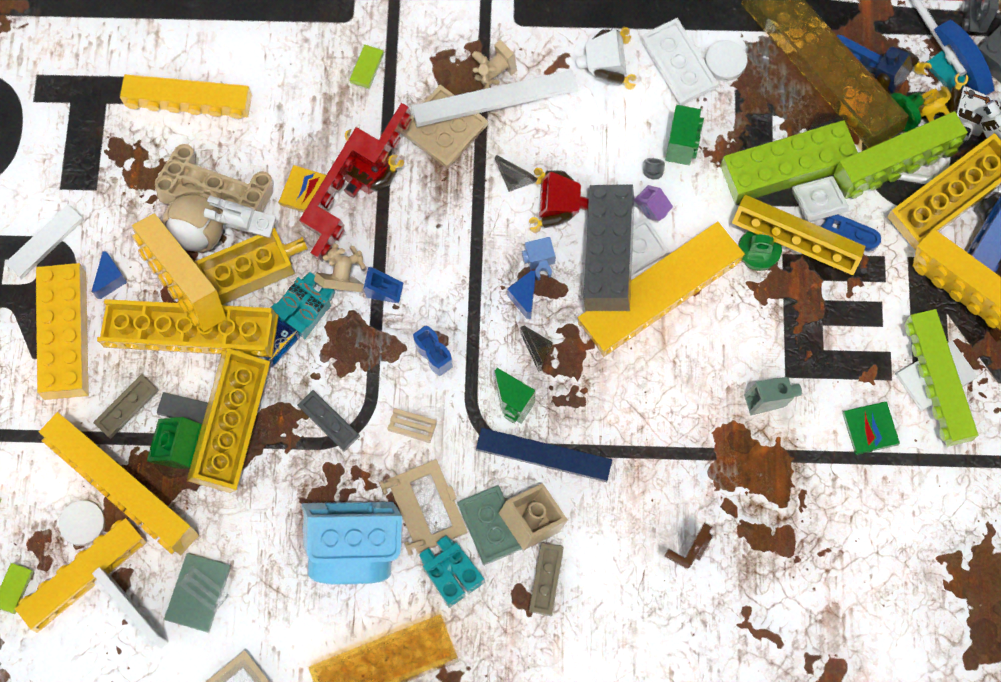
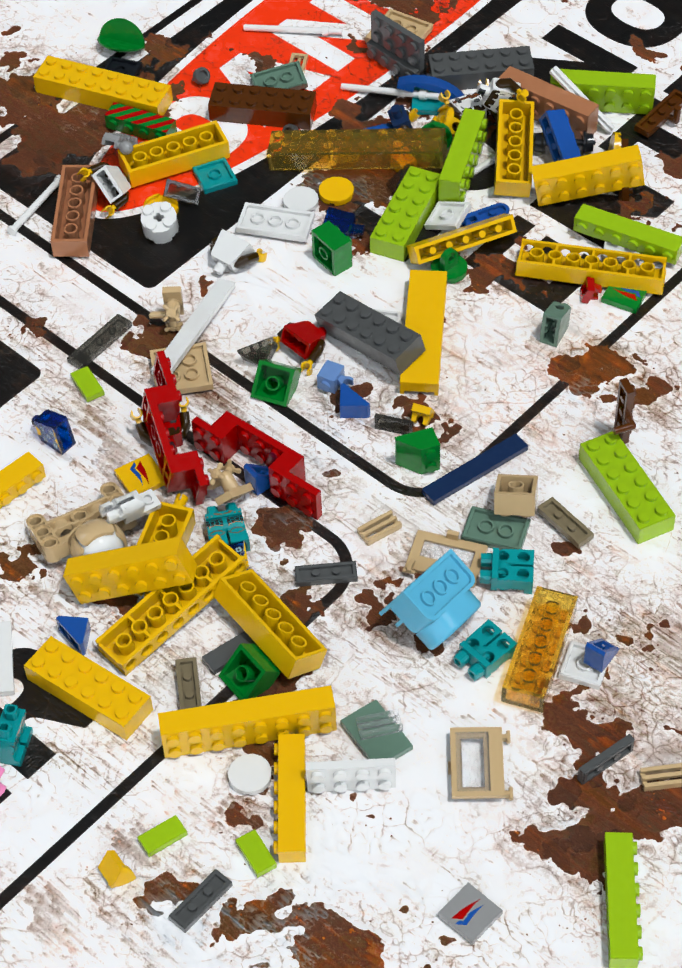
camera: 50 degrees left, 20 degrees down
blue brick [413,325,453,376] -> none
medium lavender brick [634,185,673,221] -> none
dark grey tile [643,158,665,180] -> none
none -> clear blue torso [31,409,76,455]
none -> clear smoke tile [67,314,132,369]
none -> red bracket [191,411,322,520]
none -> green slope [250,359,302,407]
none -> yellow tile [319,177,354,206]
none -> clear blue torso [323,207,365,240]
none -> yellow tile [411,403,435,426]
none -> teal hips [454,619,518,681]
none -> yellow tile [515,238,667,295]
none -> lime brick [579,431,676,544]
none -> red tile [580,277,602,304]

